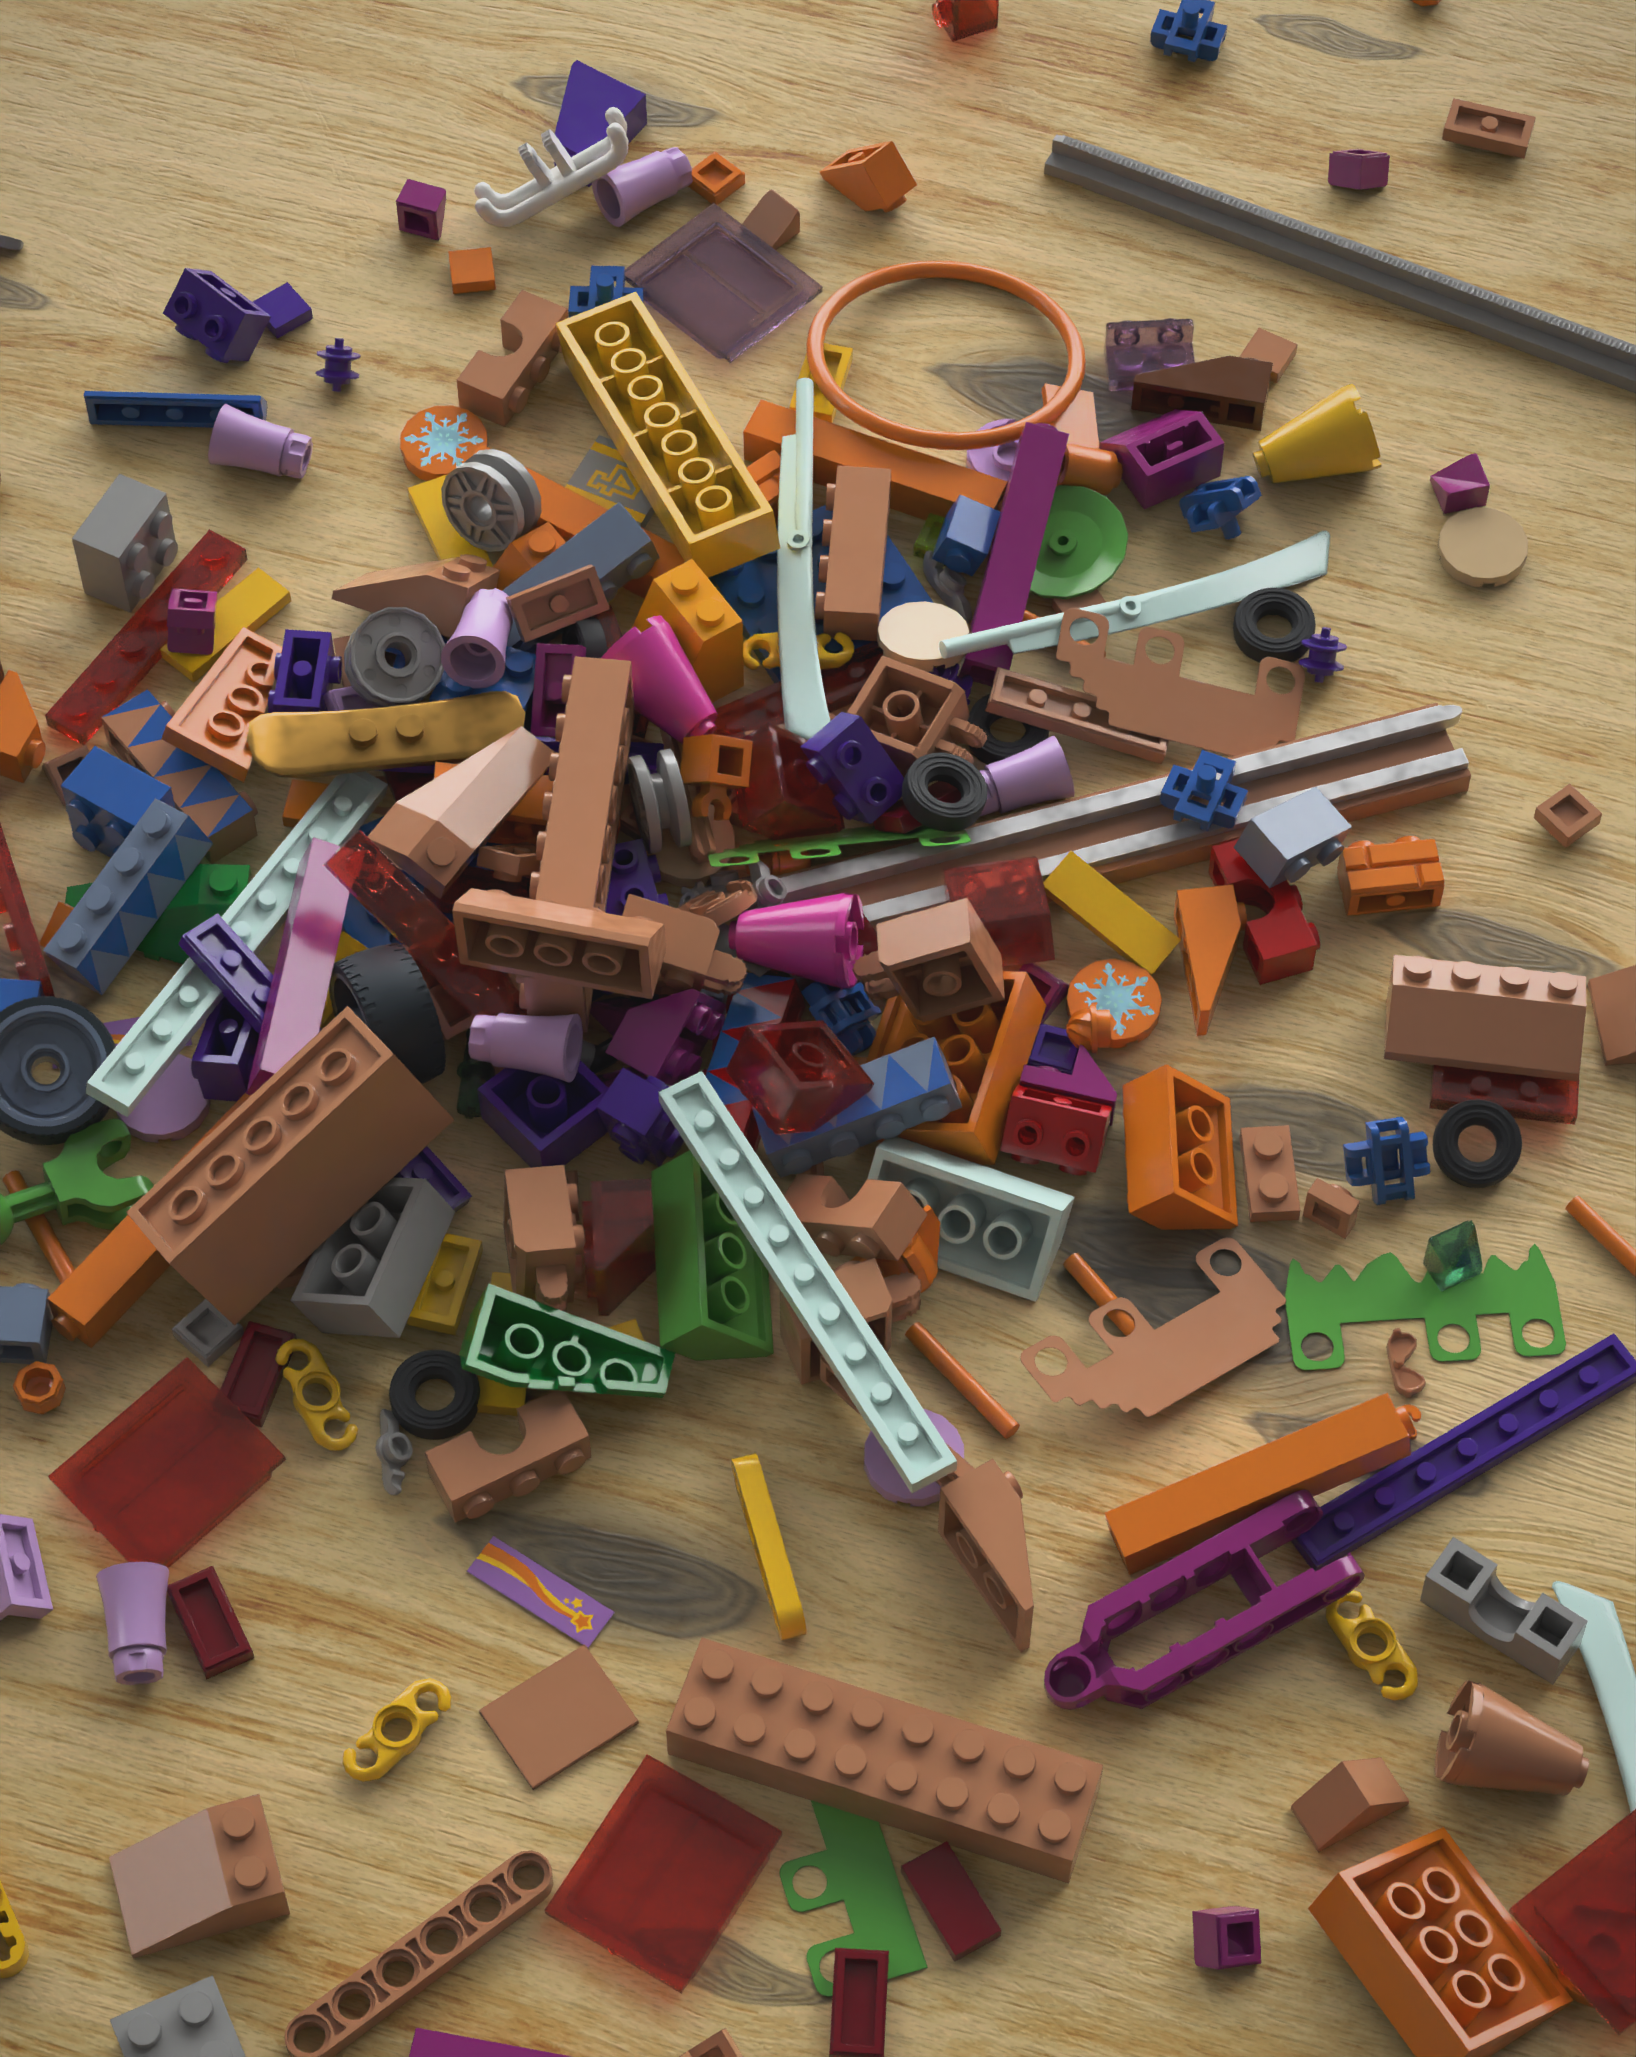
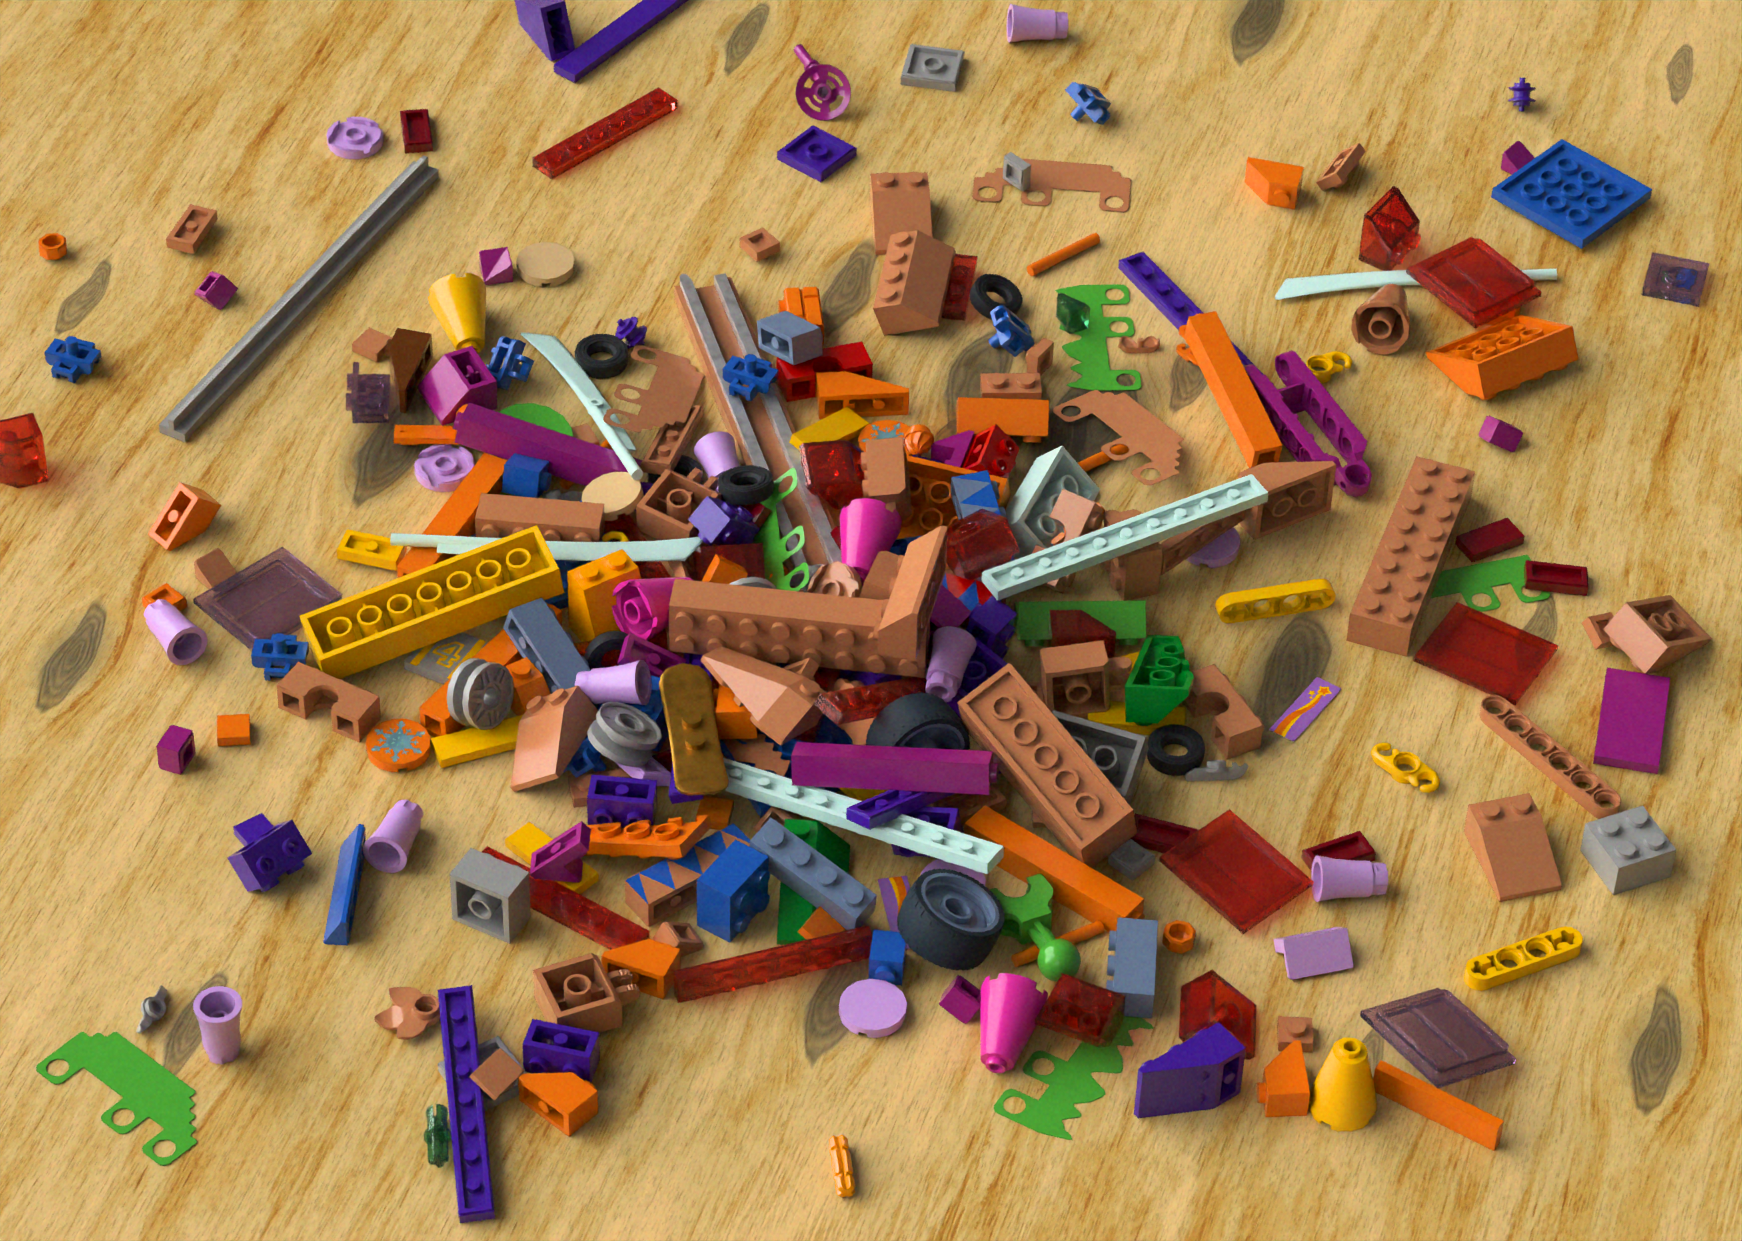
camera: 90 degrees left, 15 degrees down
yellow piece [275,1339,358,1451] -> none
dark purple wheel [316,338,361,392] -> none
white piece [474,107,629,227] -> none
nougat piece [479,1644,639,1790] -> none
nougat plate [506,564,610,643] -> none
dark purple slope [554,60,647,187] -> none
orange piece [806,260,1086,450] -> none
nougat slope [1291,1757,1409,1853] -> none
light grey arch [1420,1537,1588,1685] -> none

